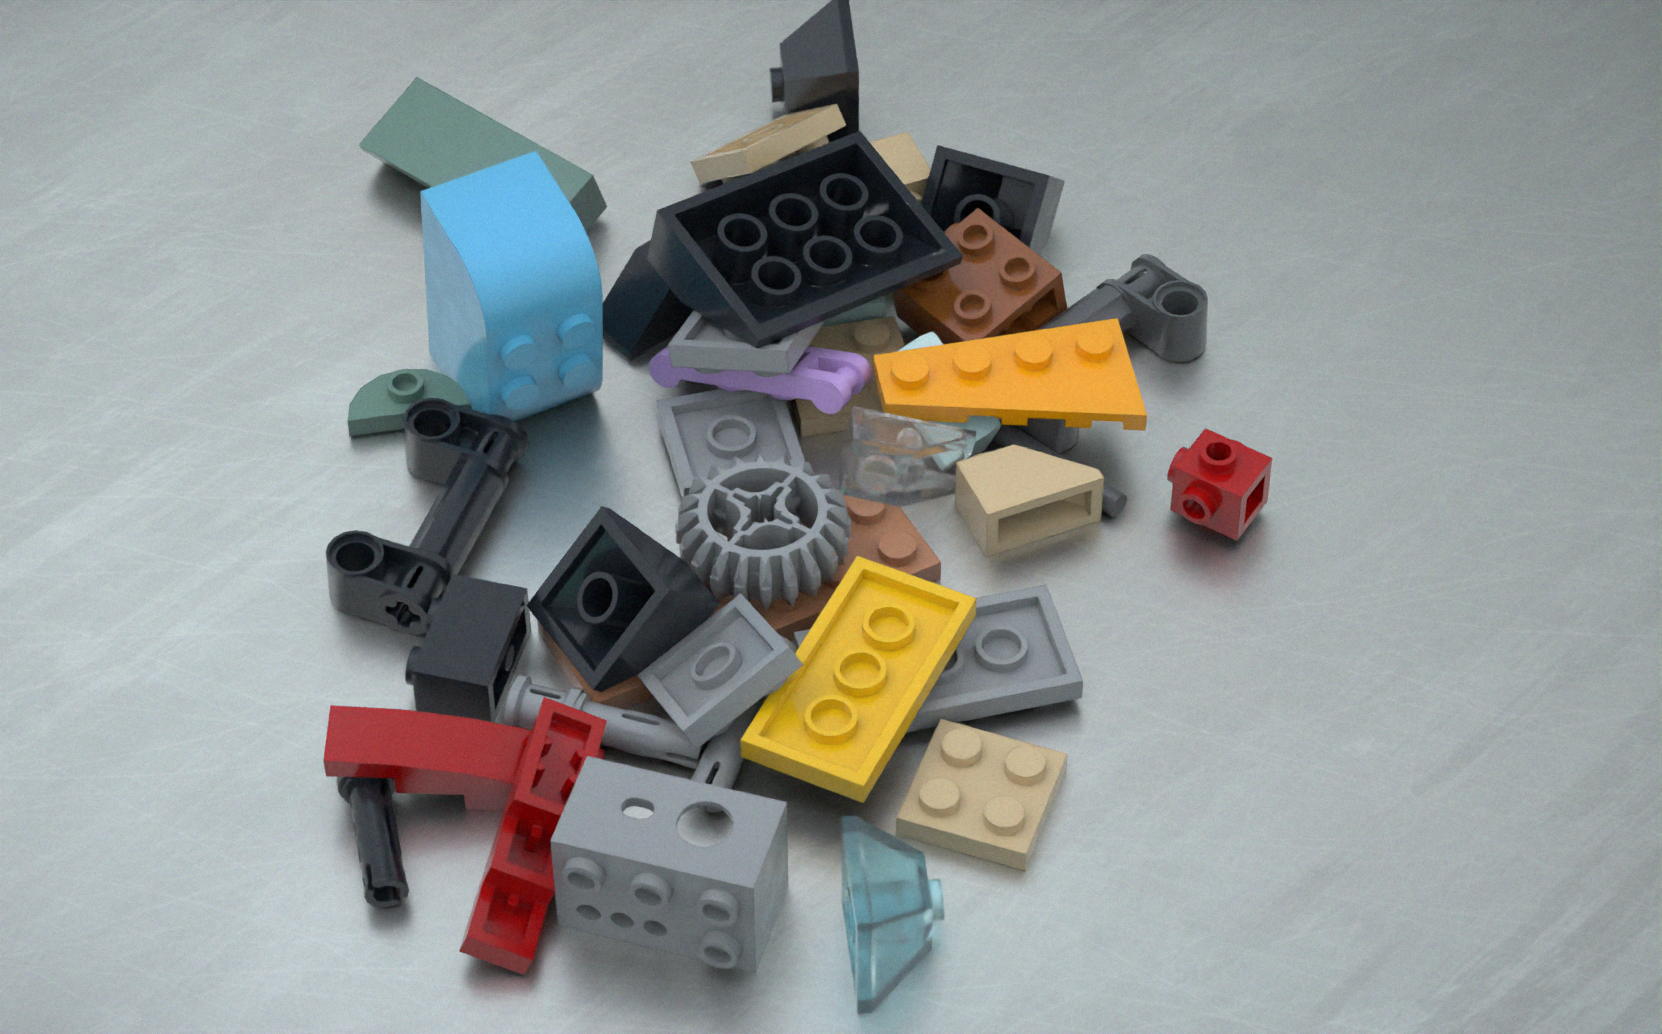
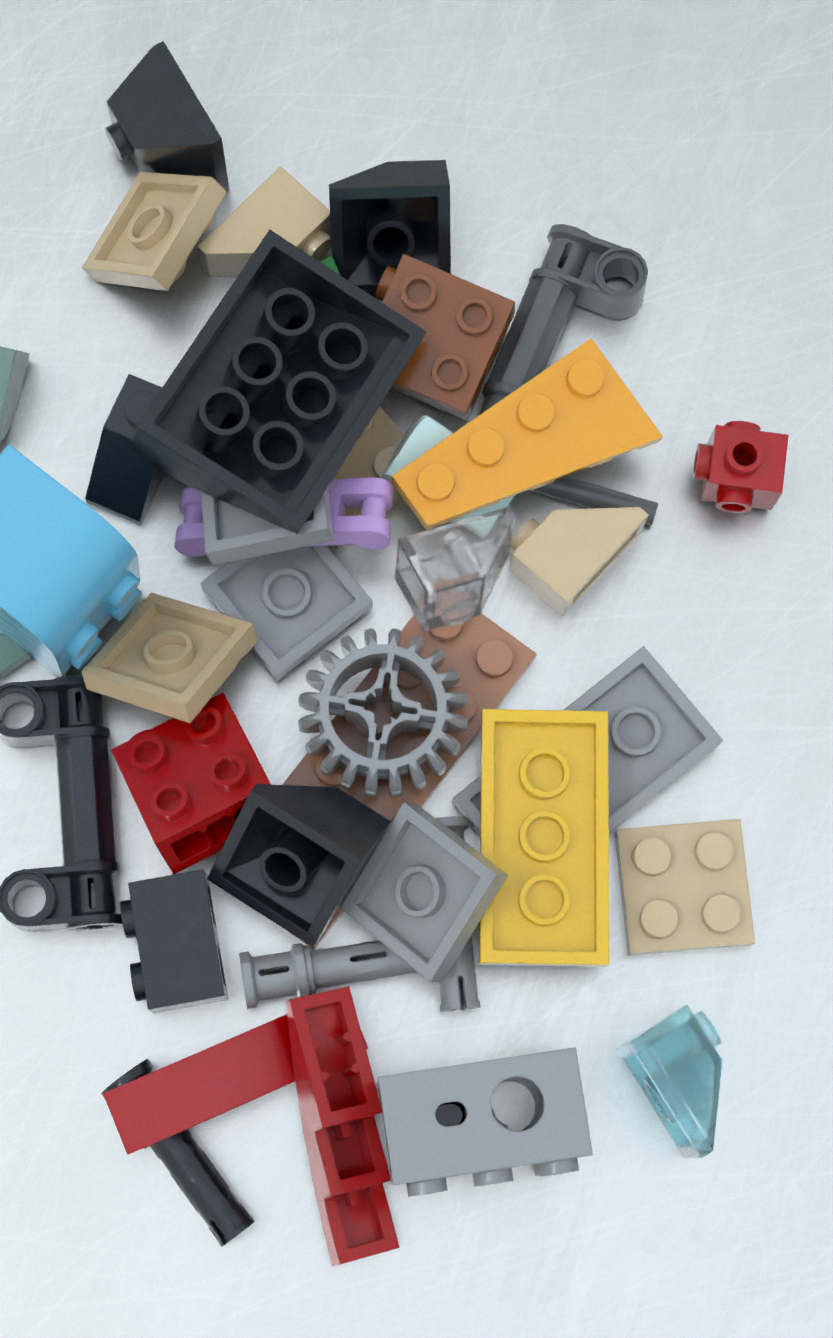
camera: 30 degrees left, 30 degrees up
none -> tan hinge [81,592,257,723]
none -> red brick [111,692,271,874]

